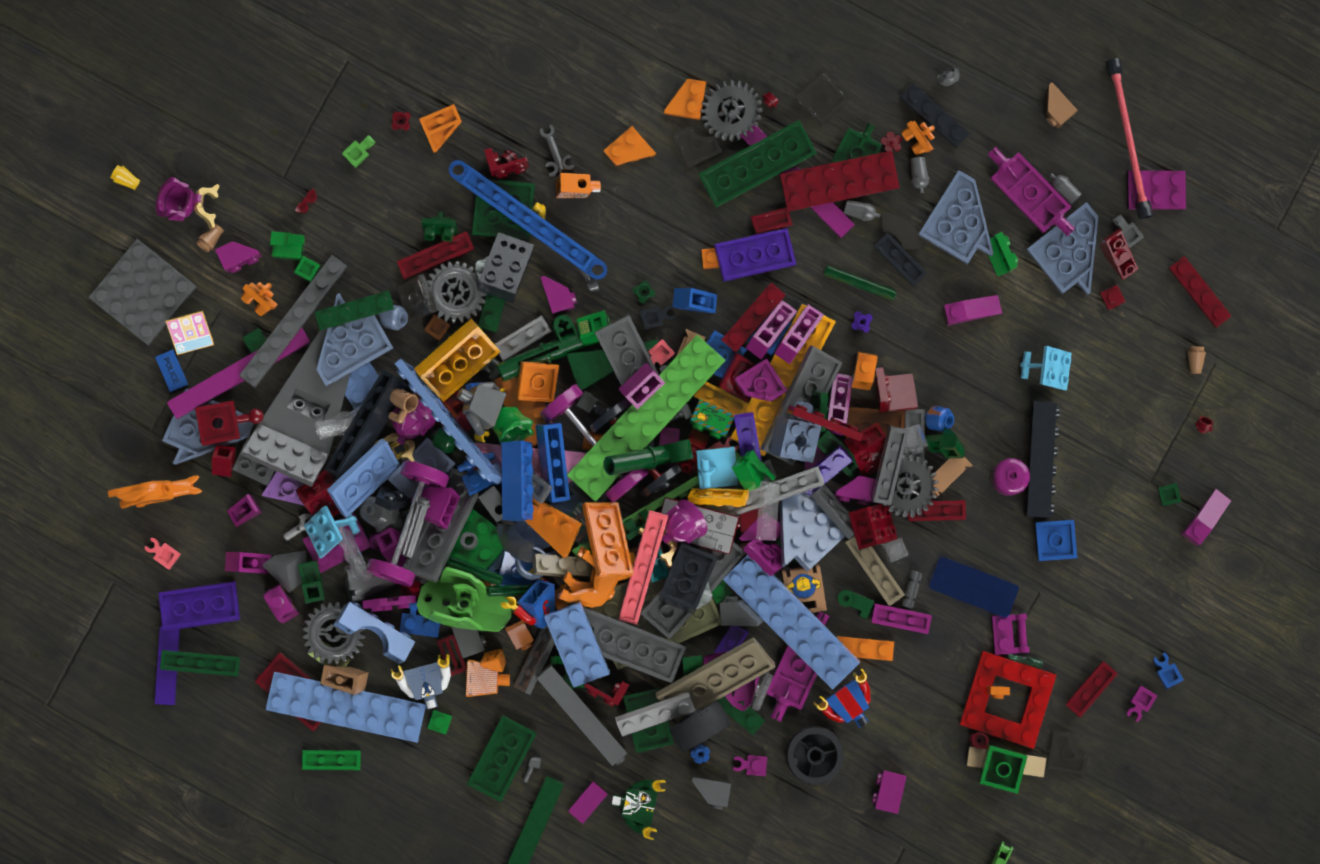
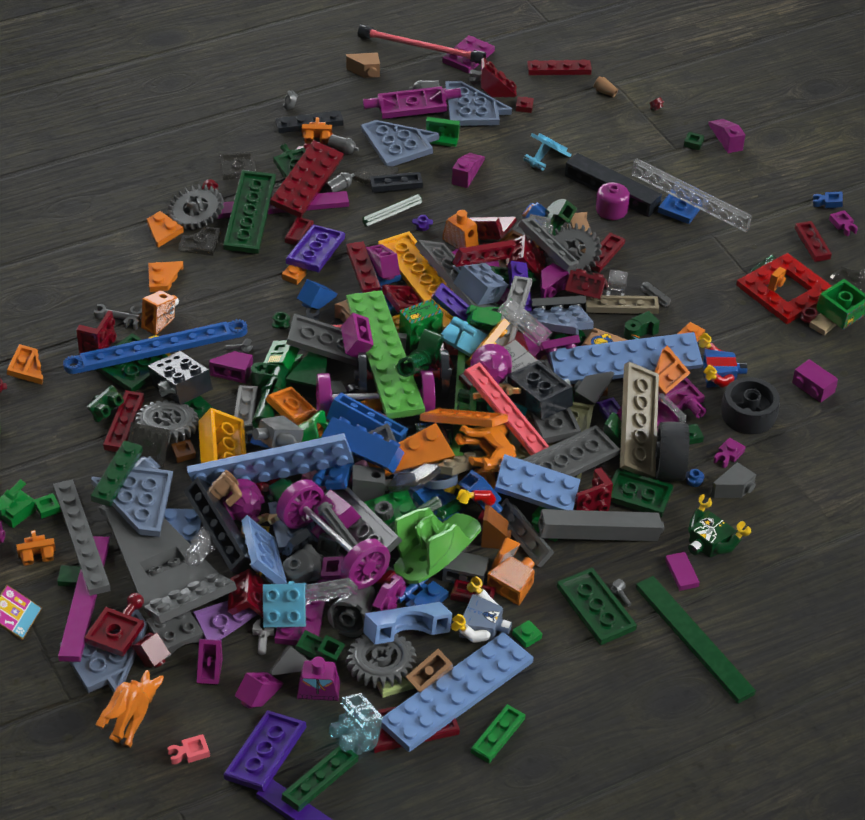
camera: 55 degrees left, 40 degrees down
blue tile [155,350,189,393] -> none
light grey plate [615,692,695,736] -> none
magenta plate [734,359,788,402] -> none
magenta slope [774,304,824,364] -> none
magenta plate [871,604,932,634] -> none
clear blue piece [929,557,1019,618] -> none
magenta plate [991,614,1030,655] -> none
none -> clear light blue hips [329,693,383,755]
none -> clear plate [632,158,752,232]
none -> orange wing [654,345,690,396]

